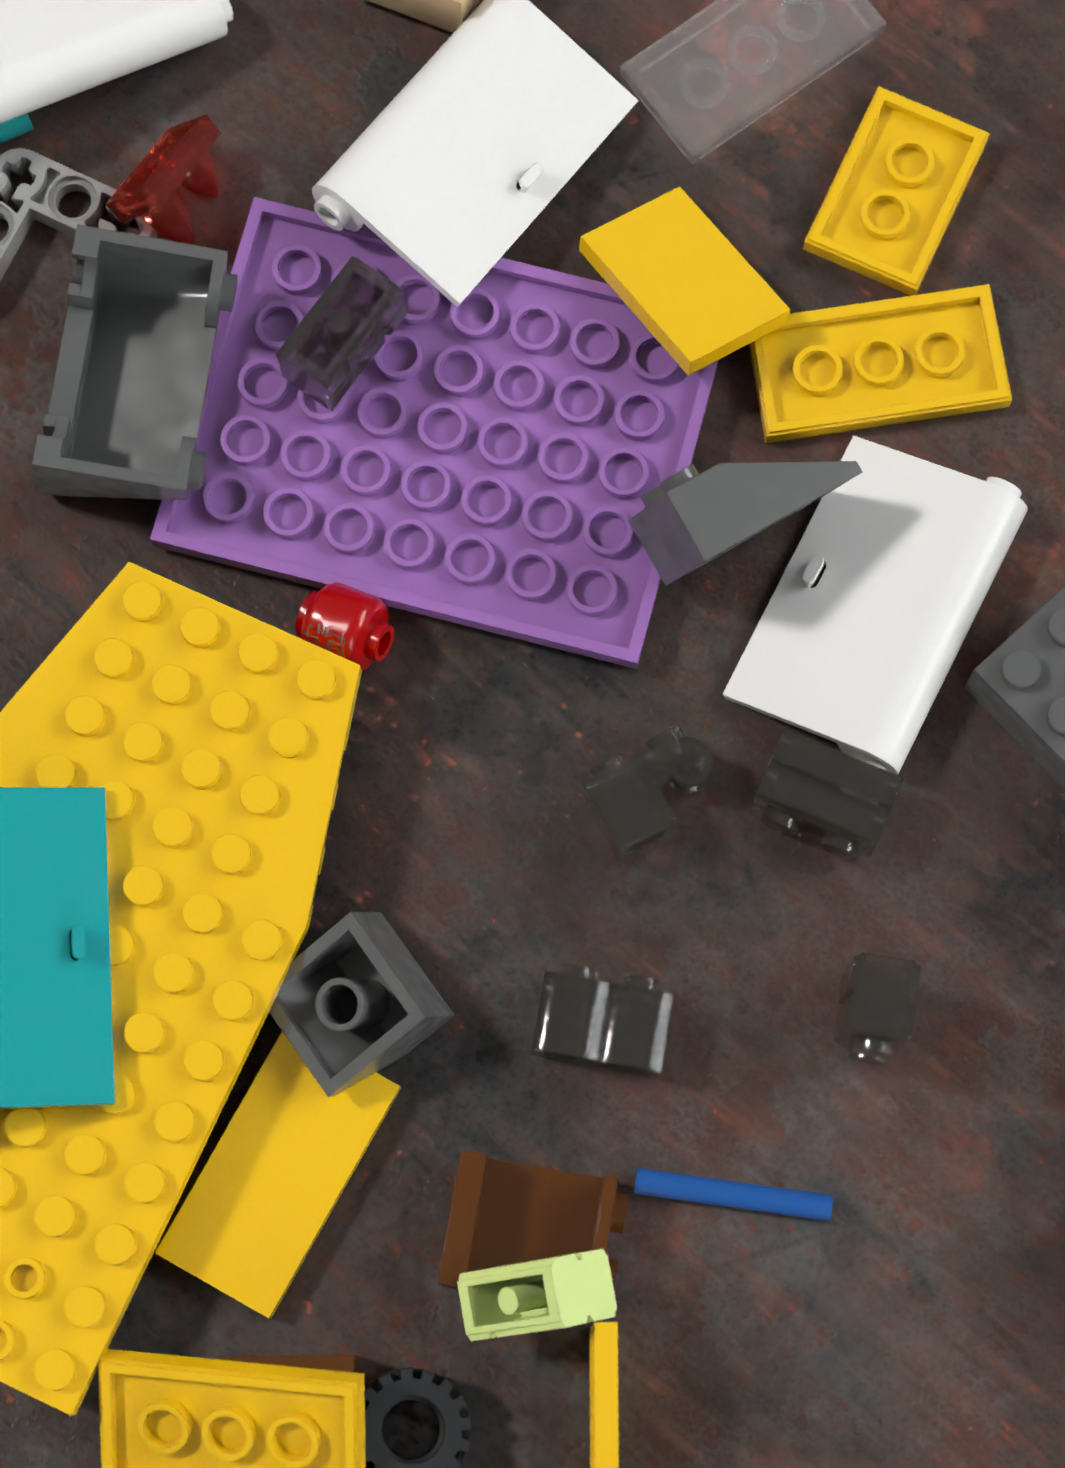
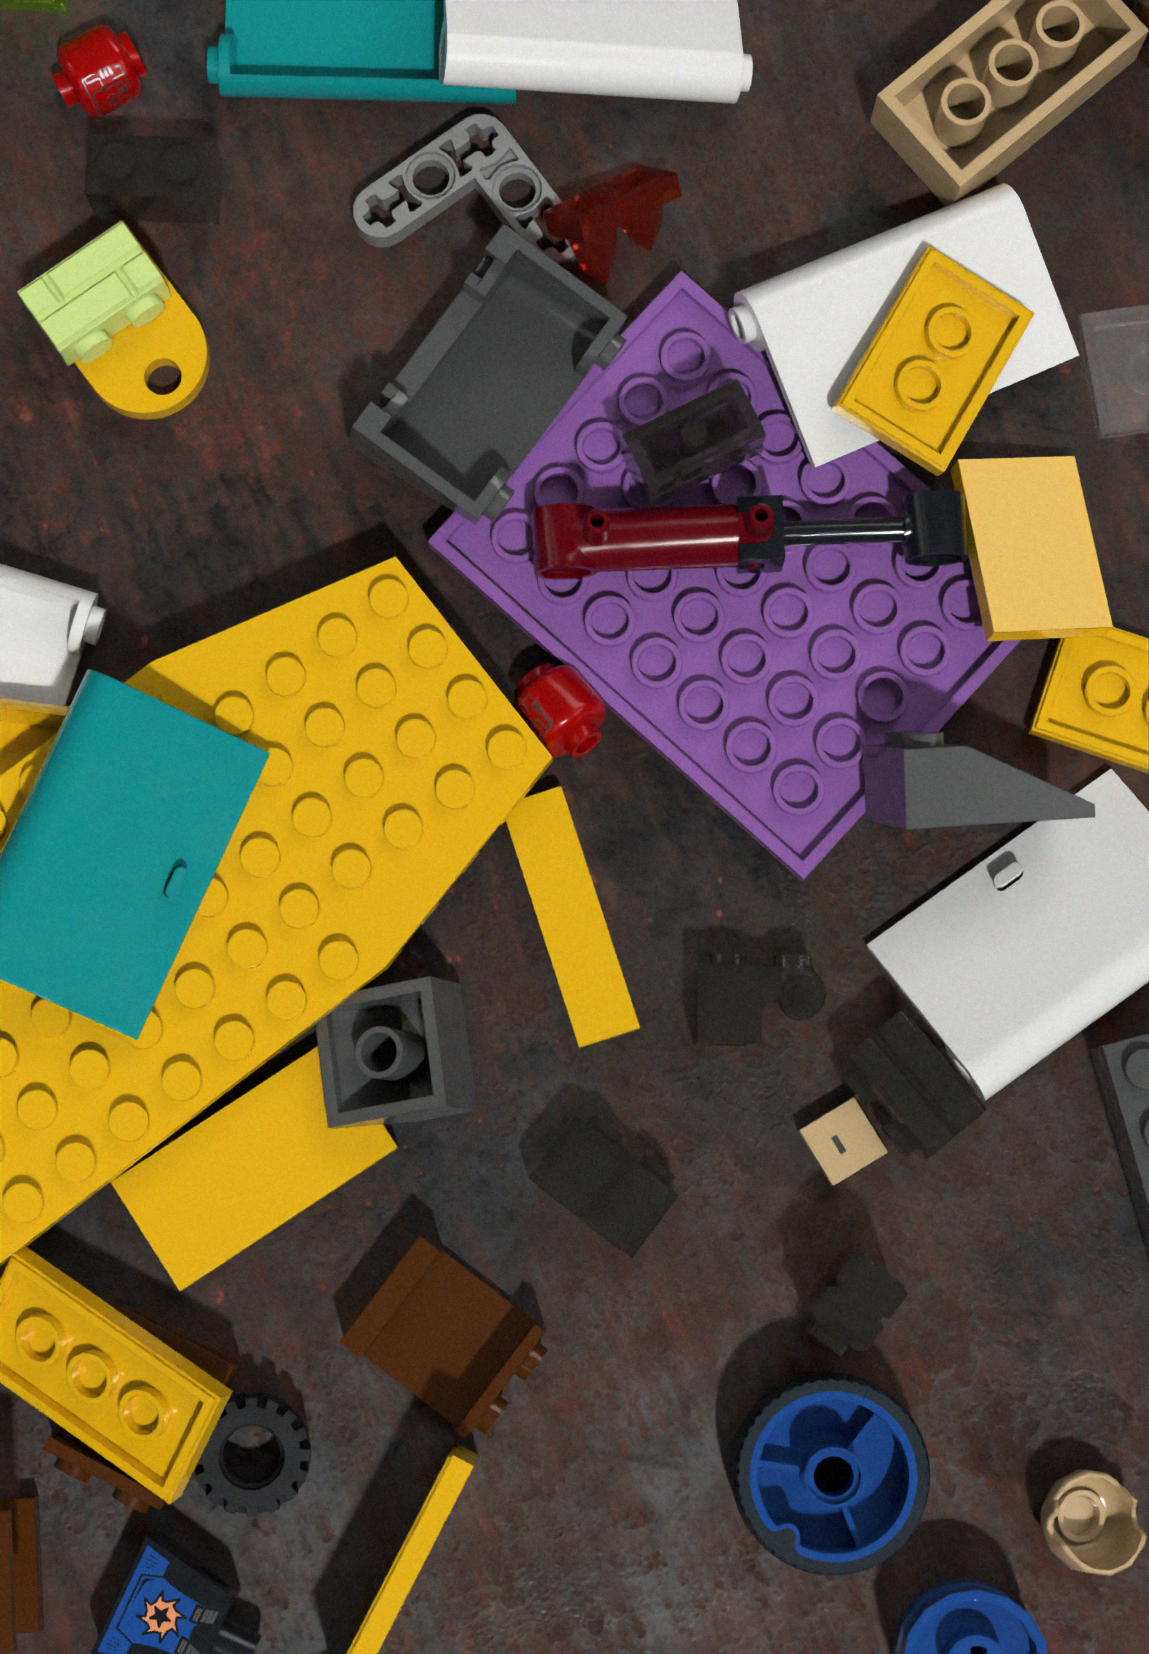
camera: 25 degrees right, 5 degrees up
yellowish green brick [457,1249,617,1341] -> none
blue bar [634,1168,833,1221] -> none
none -> yellow tile [506,786,640,1049]
none -> dark red piece [532,489,968,580]
none -> blue wheel [730,1371,931,1576]
none -> tan tile [798,1097,888,1186]
none -> yellow tile [831,246,1035,477]

